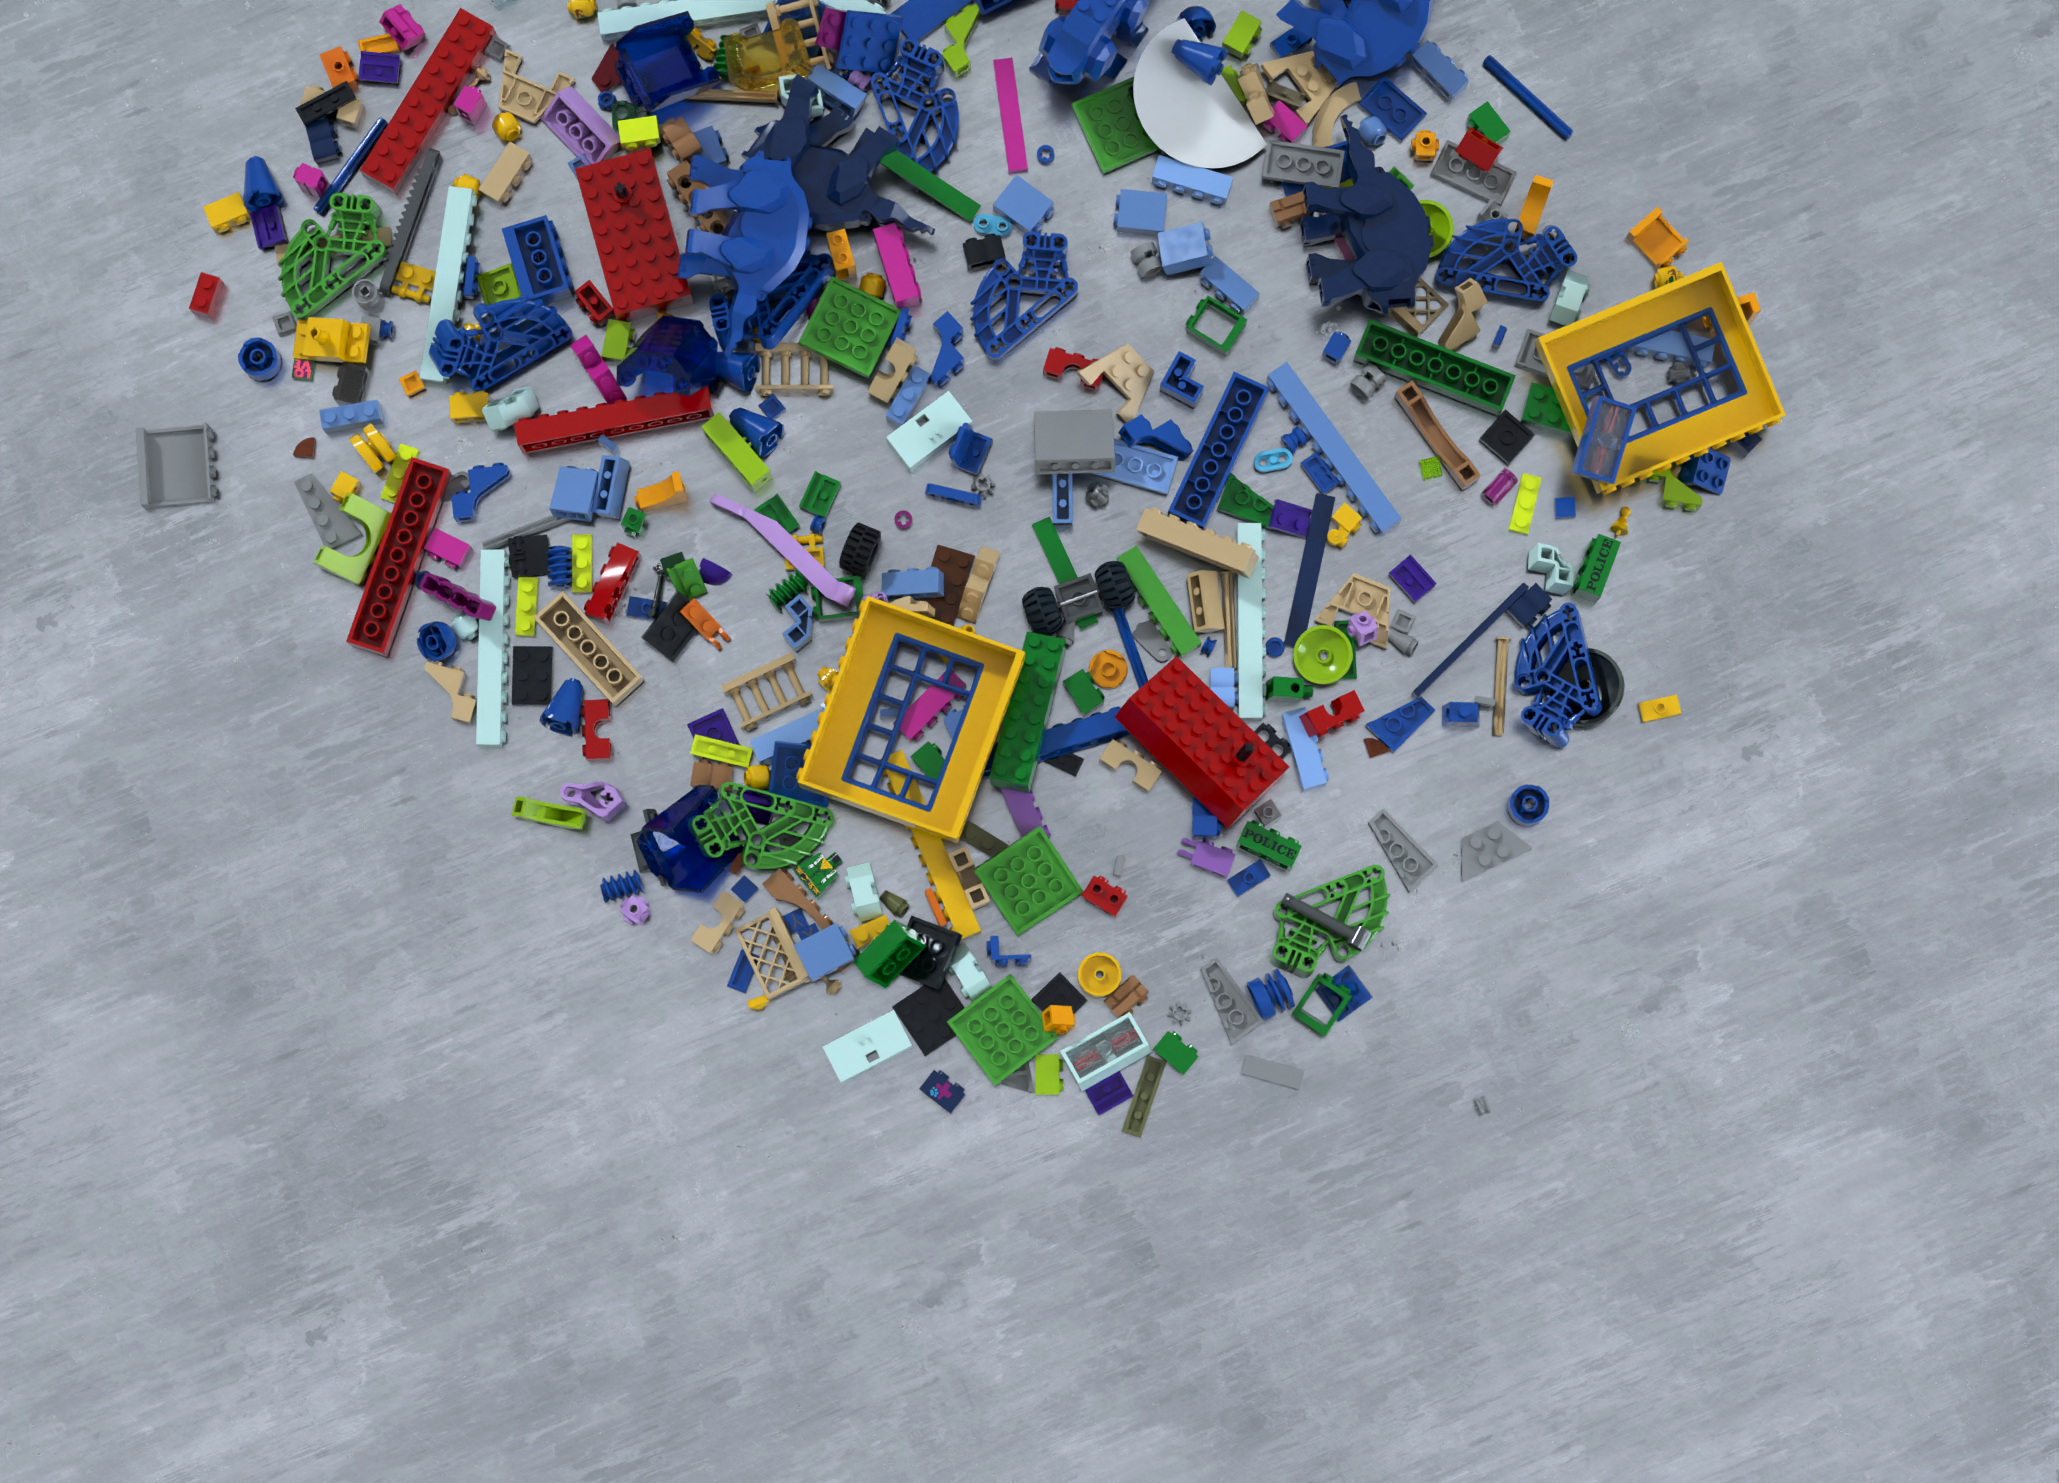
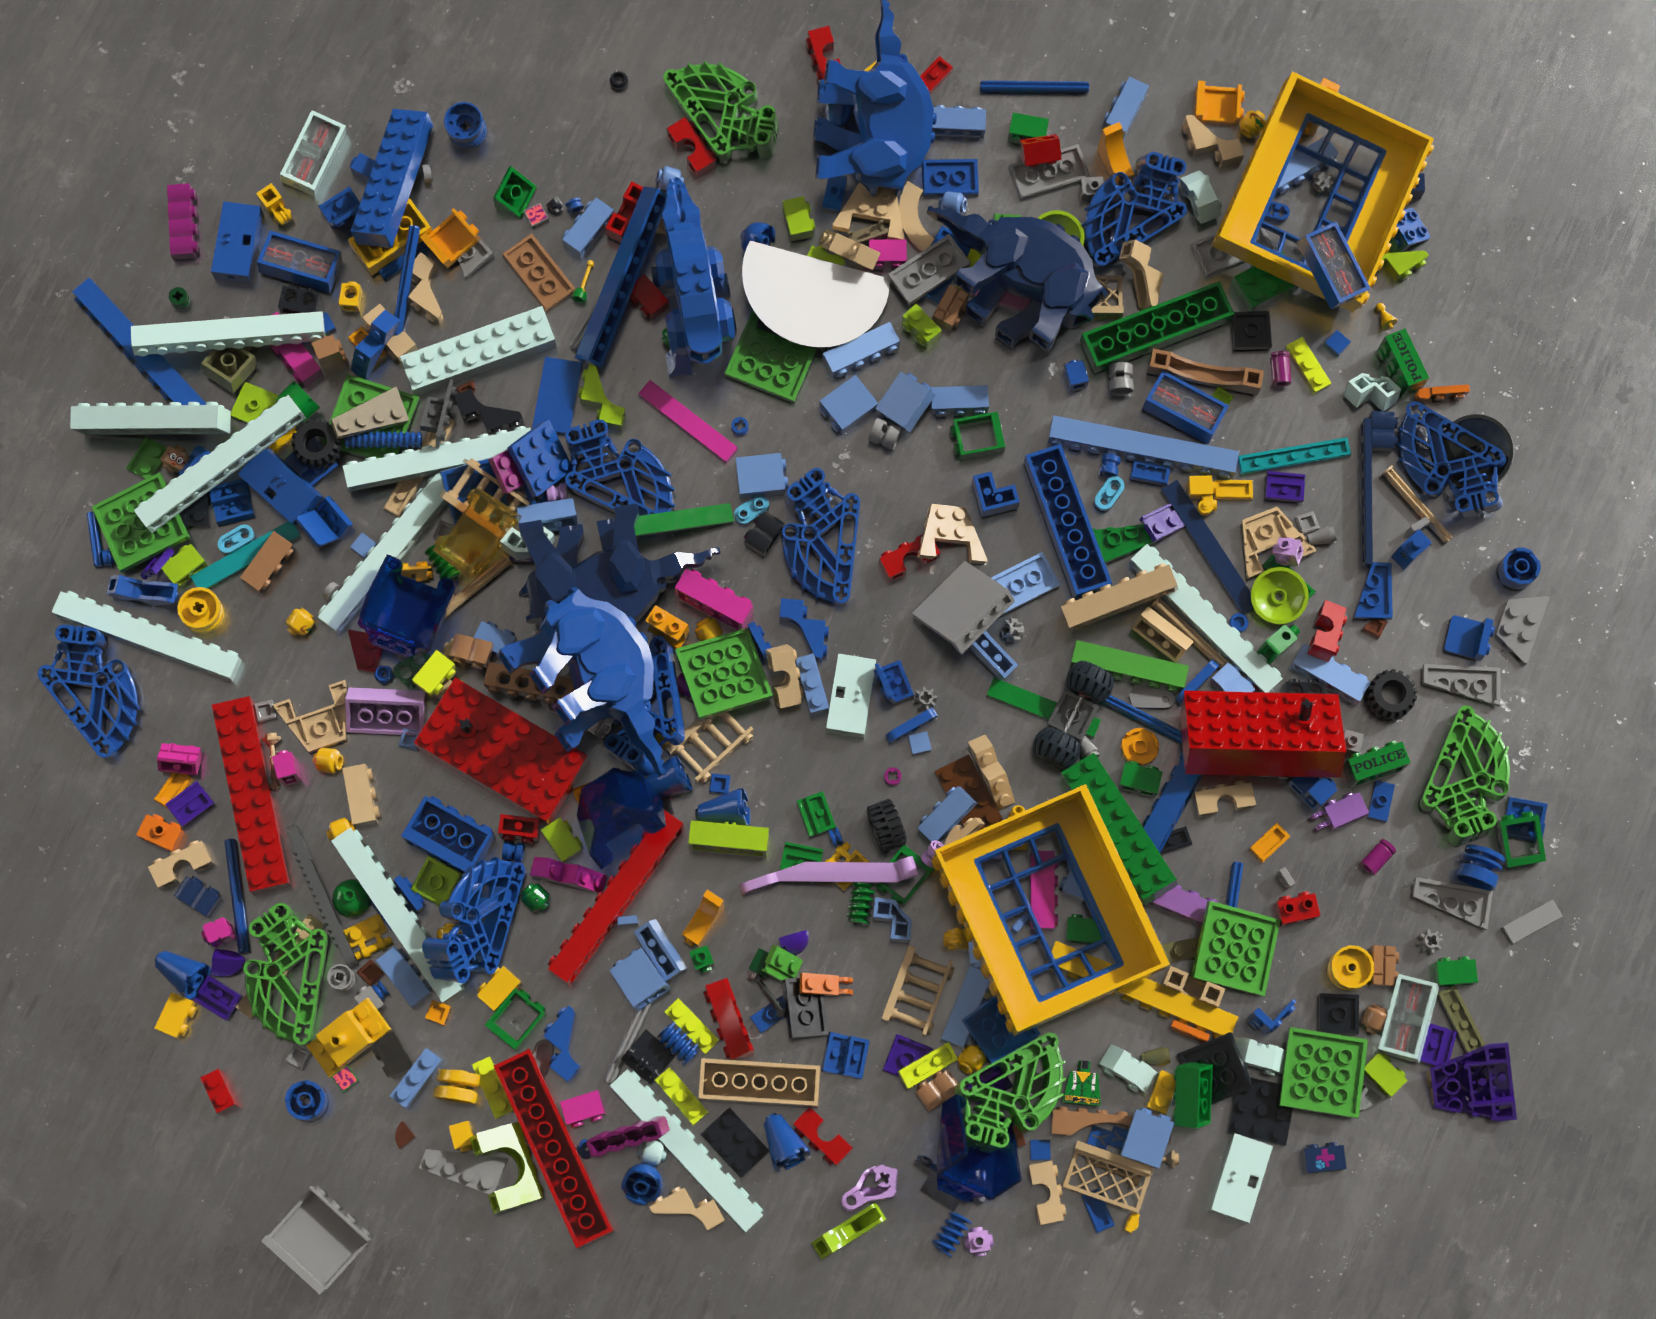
camera: 50 degrees left, 5 degrees down
black tile [295,81,356,127] -> none
light aqua brick [482,386,539,431] -> none
light orange brick [1042,1005,1075,1034] -> none
blue arch [1118,414,1194,460] -> none
blue cone [1171,39,1229,85] -> none
blue bush [1200,636,1217,656] -> none
dark grey piece [1281,893,1371,951] -> none
light orange brick [1411,130,1439,161] -> none
blue tile [1491,325,1507,349] -> none
yellow plate [1638,694,1682,723] -> none
none -> dark purple brick [211,949,244,976]
none -> green cylinder [332,879,371,918]
none -> copper tile [356,959,385,986]
none -> medium blue brick [376,946,432,1009]
none -> green window [485,988,547,1052]
none -> blue wheel [502,841,524,862]
none -> green head [520,883,550,912]
none -> blue slope [821,1032,870,1079]
none -> lime brick [902,304,942,349]
none -> medium blue tile [908,732,932,755]
none -> red tile [920,56,953,93]
none -> medium blue brick [1103,76,1149,139]
none -> brick [1142,370,1229,444]
none -> blue beam [1175,659,1219,705]
none -> tan arch [1182,115,1244,167]
none -> yellow tile [1214,480,1253,500]
none -> blue axle [1226,862,1243,908]
none -> teal tile [1237,437,1352,476]
none -> light orange tile [1249,823,1291,863]
none -> magenta piece [1360,839,1396,876]
none -> medium nougat head [1361,1004,1388,1035]
none -> black tyre [1365,669,1417,721]
none -> orange hinge [1414,384,1470,402]
none -> dark purple wedge [1430,1042,1517,1121]
none -> blue bracket [1444,615,1495,661]

